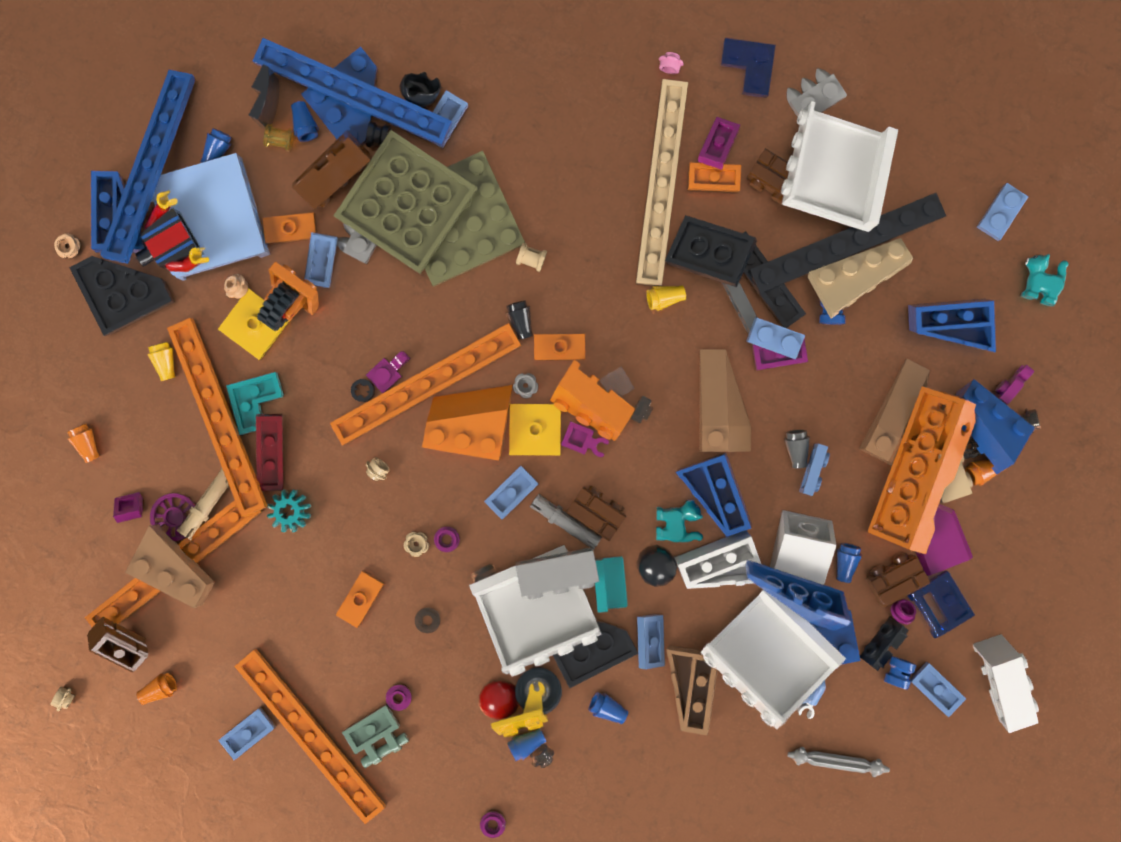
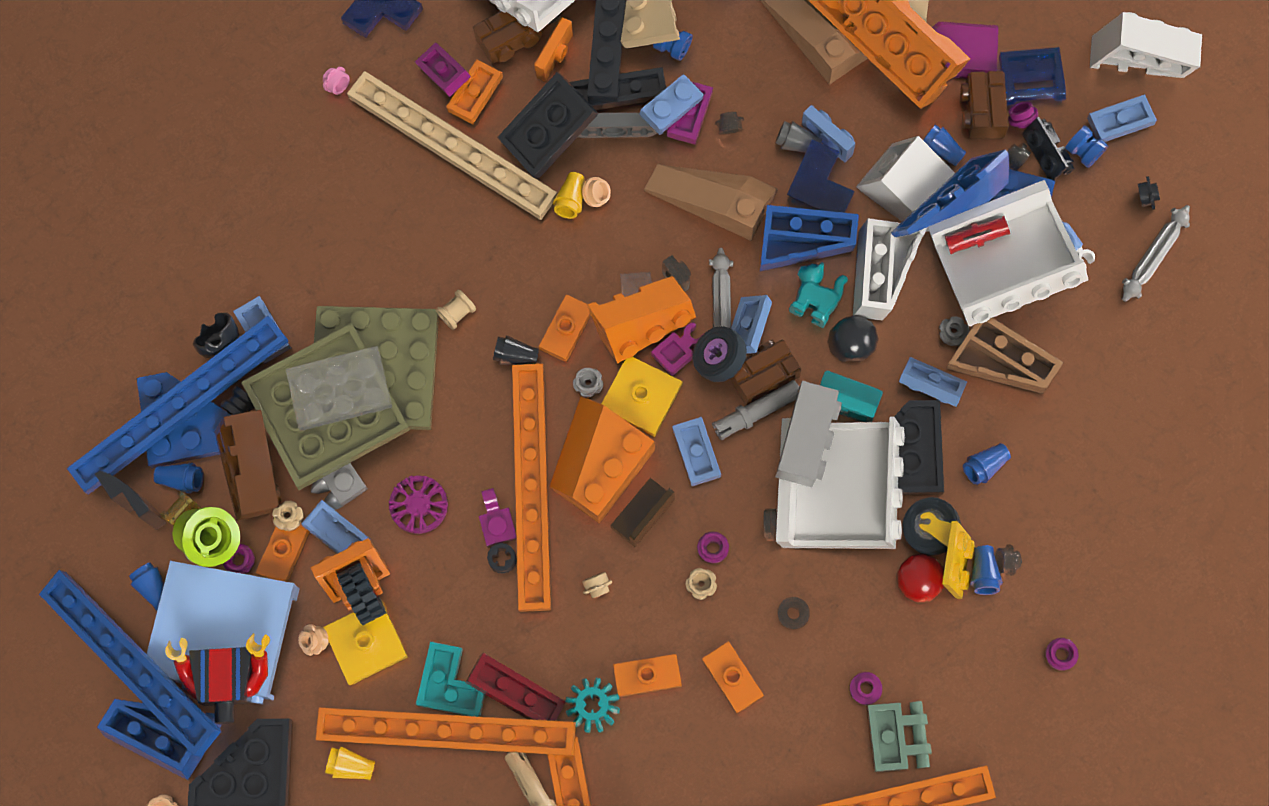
camera: 60 degrees left, 15 degrees down
none -> lime piece [172,507,240,567]
none -> magenta plate [223,544,255,574]
none -> tan plate [272,501,304,531]
none -> clear plate [286,346,393,431]
none -> magenta wheel [389,476,448,534]
none -> orange plate [534,17,573,82]
none -> light nougat plate [582,177,611,207]
none -> dark brown panel [610,478,675,547]
none -> orange plate [613,654,682,697]
none -> black bush [693,326,747,382]
none -> light grey wheel [709,248,734,358]
none -> clear smoke plate [715,112,744,134]
none -> medium blue plate [731,295,772,353]
none -> clear blue plate [787,139,855,213]
none -> light grey plate [939,316,970,346]
none -> red pin [945,216,1010,254]
none -> clear smoke plate [1007,143,1031,171]
none -> black plate [1138,176,1160,210]

